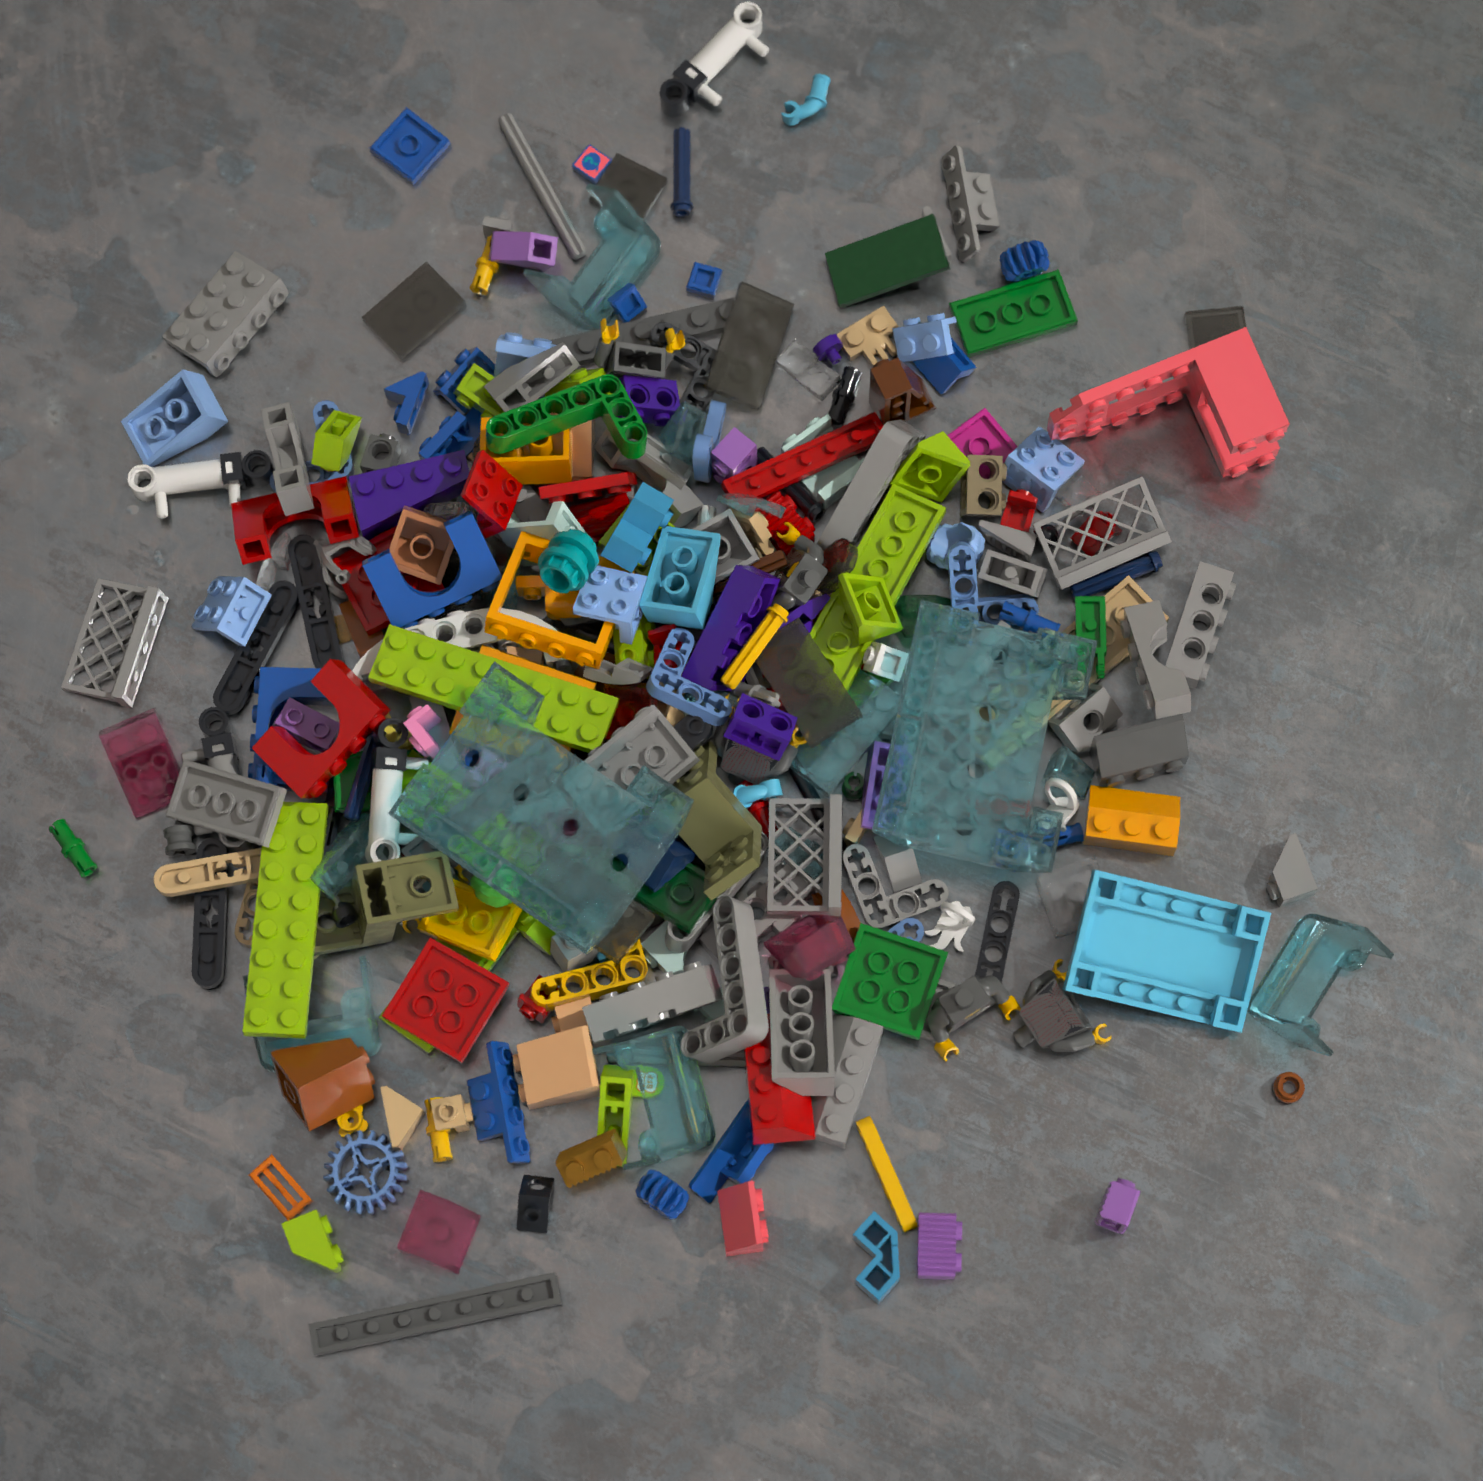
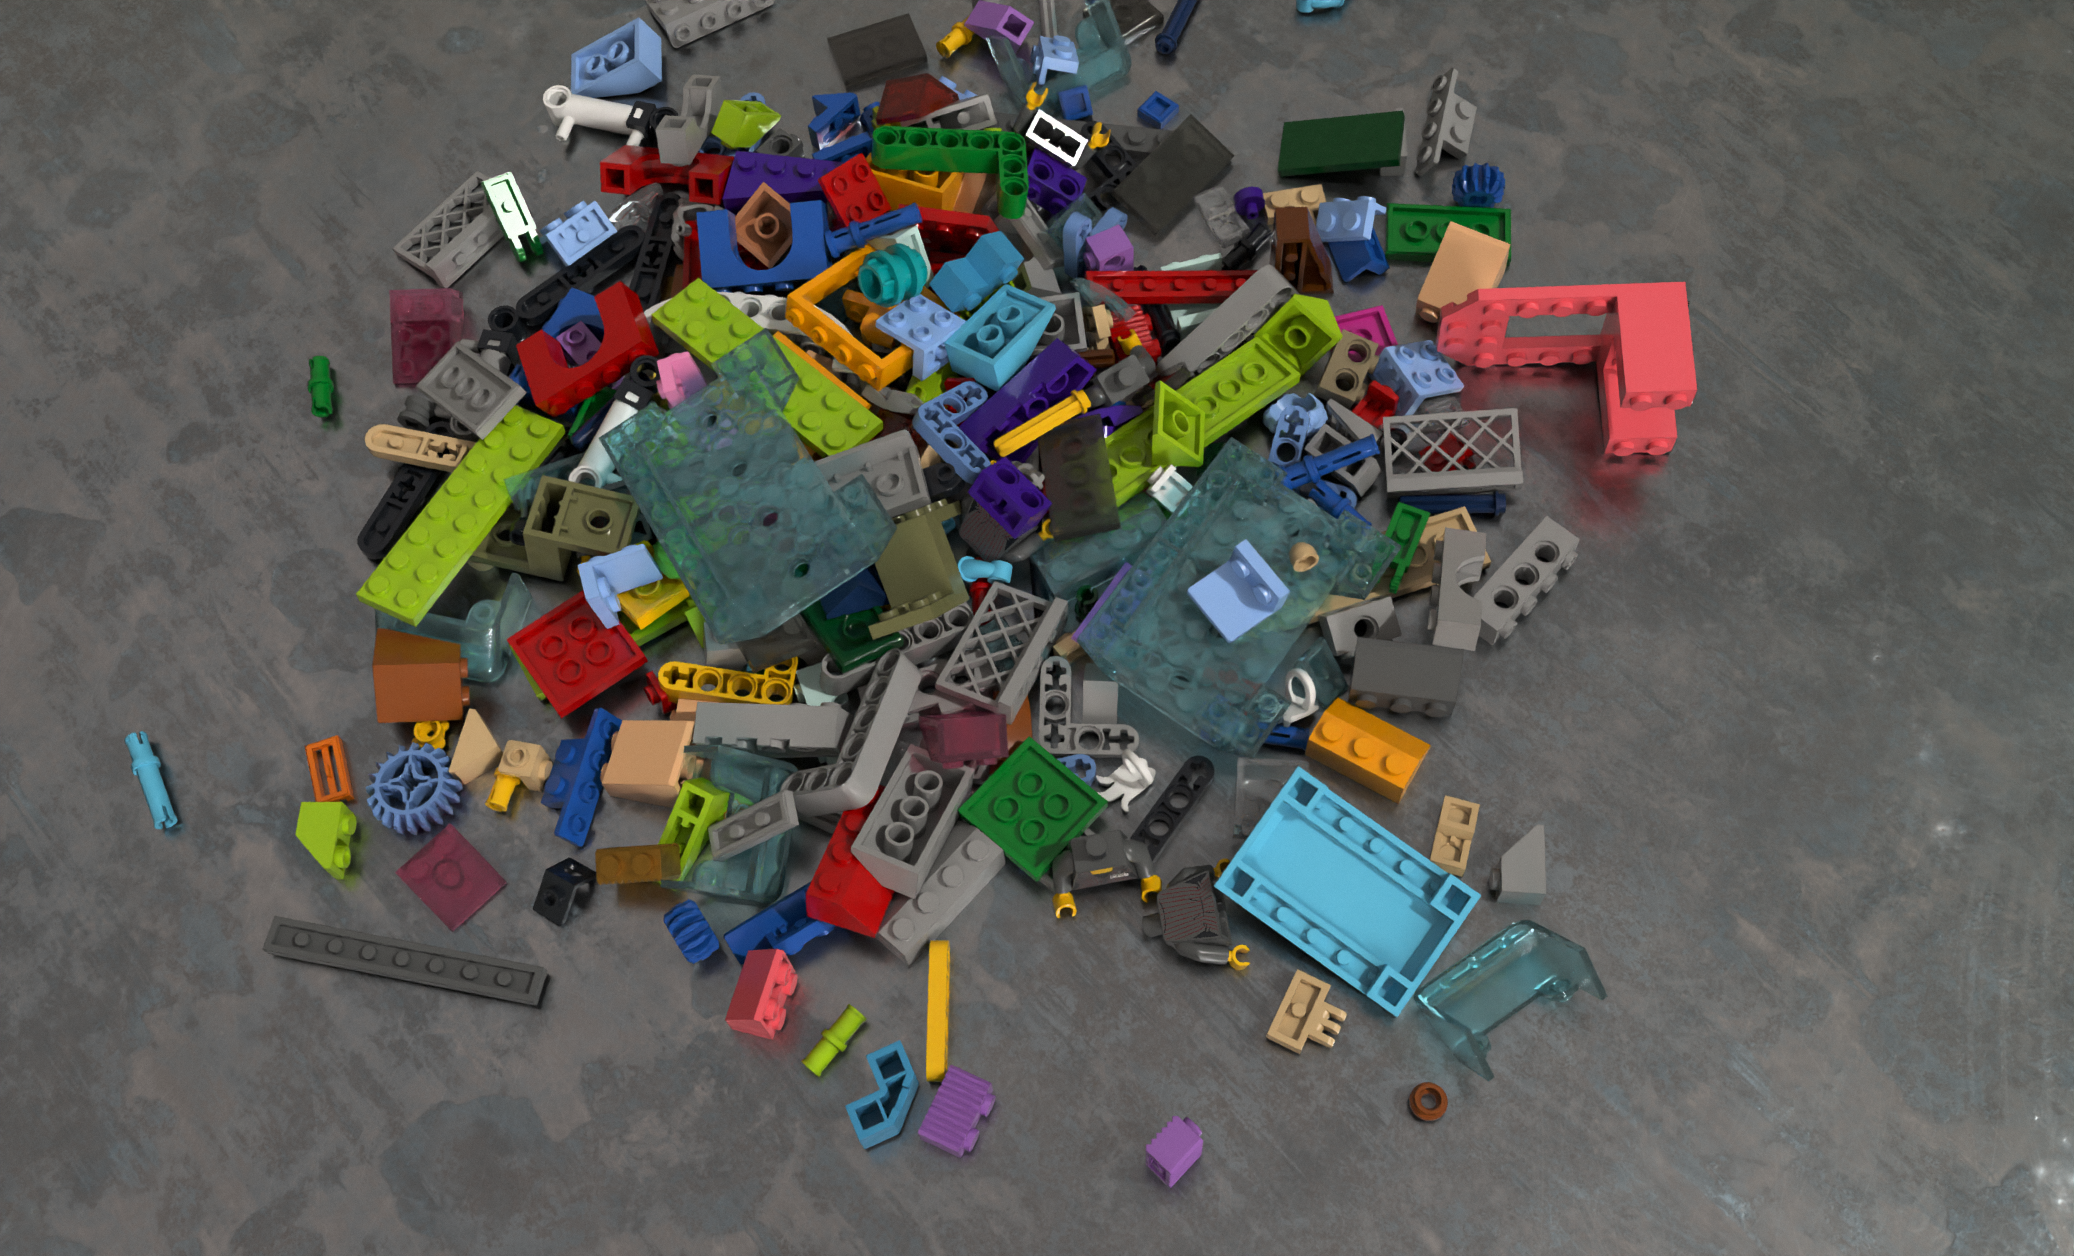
camera: 25 degrees right, 10 degrees down
none -> medium azure pin [124,731,178,829]
none -> hinge [481,171,543,262]
none -> light blue bracket [578,544,663,629]
none -> light grey tile [707,790,799,862]
none -> lime pin [801,1004,867,1077]
none -> blue pin [824,202,923,258]
none -> clear red slope [875,73,959,125]
none -> light blue bracket [1030,35,1079,85]
none -> light blue bracket [1187,539,1290,644]
none -> tan hinge [1266,969,1347,1054]
none -> blue pin [1277,433,1380,494]
none -> tan hinge [1289,542,1319,572]
none -> light nougat slope [1416,221,1511,323]
none -> tan slope [1429,795,1480,877]

